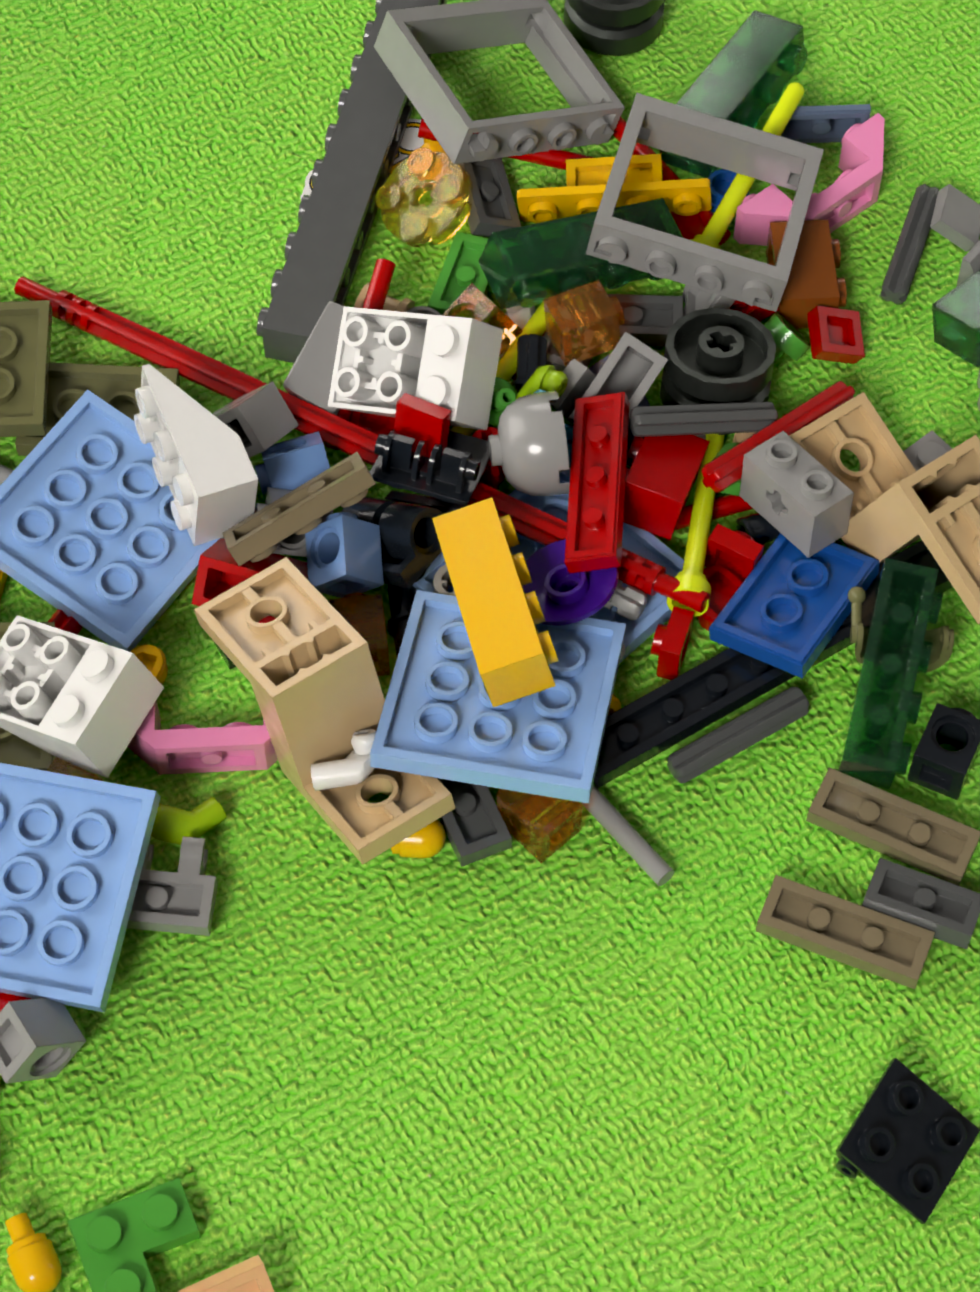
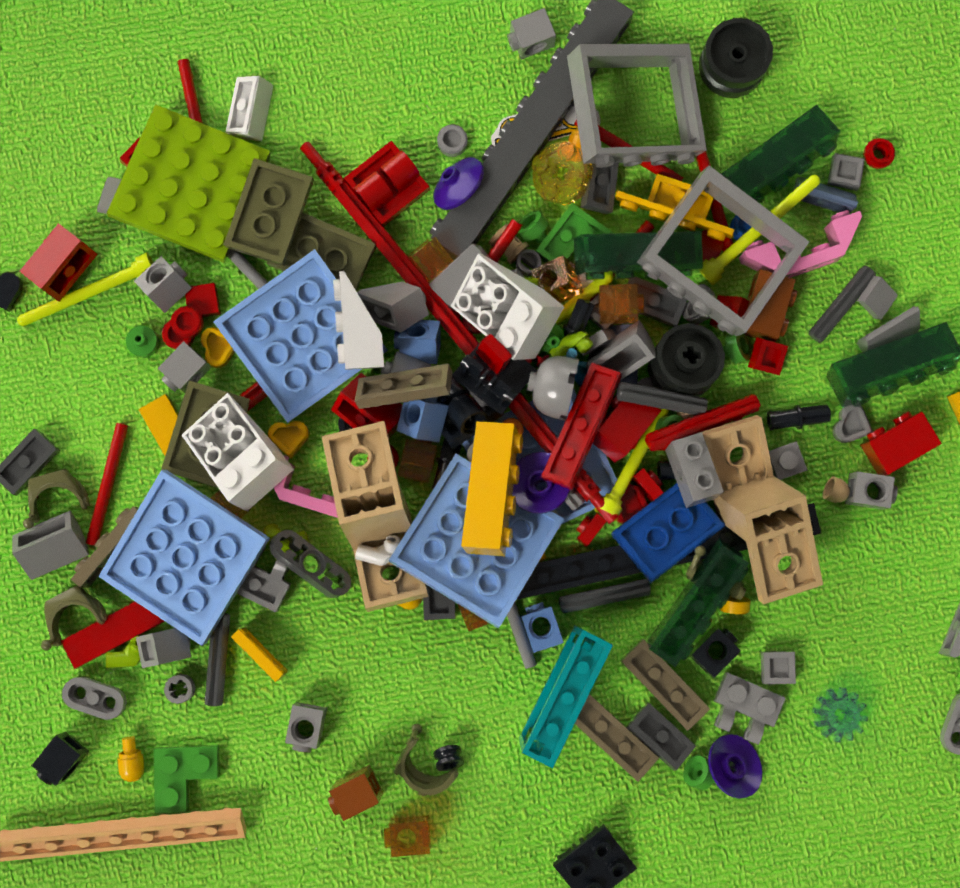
camera: 20 degrees right, 25 degrees up
none -> light grey bush [164,674,196,704]
none -> dark grey axle [205,613,230,706]
none -> yellow tile [231,628,287,682]
none -> dark grey beam [270,530,351,598]
none -> light grey brick [285,702,327,753]
none -> dark orange brick [328,764,383,821]
none -> red plate [344,141,430,227]
none -> clear orange brick [384,815,431,857]
none -> olive helmet [394,724,459,796]
none -> clear orange brick [407,237,454,281]
none -> dark purple dish [433,157,484,210]
none -> black bush [433,745,464,771]
none -> light grey tile [437,124,468,157]
none -> light grey brick [507,8,556,60]
none -> bright green tile [518,211,548,243]
none -> teal window [519,625,613,769]
none -> medium blue brick [521,602,564,653]
none -> yellow tile [718,595,751,614]
none -> black axle [767,405,831,431]
none -> light grey tile [827,153,865,191]
none -> red plate [863,138,895,169]

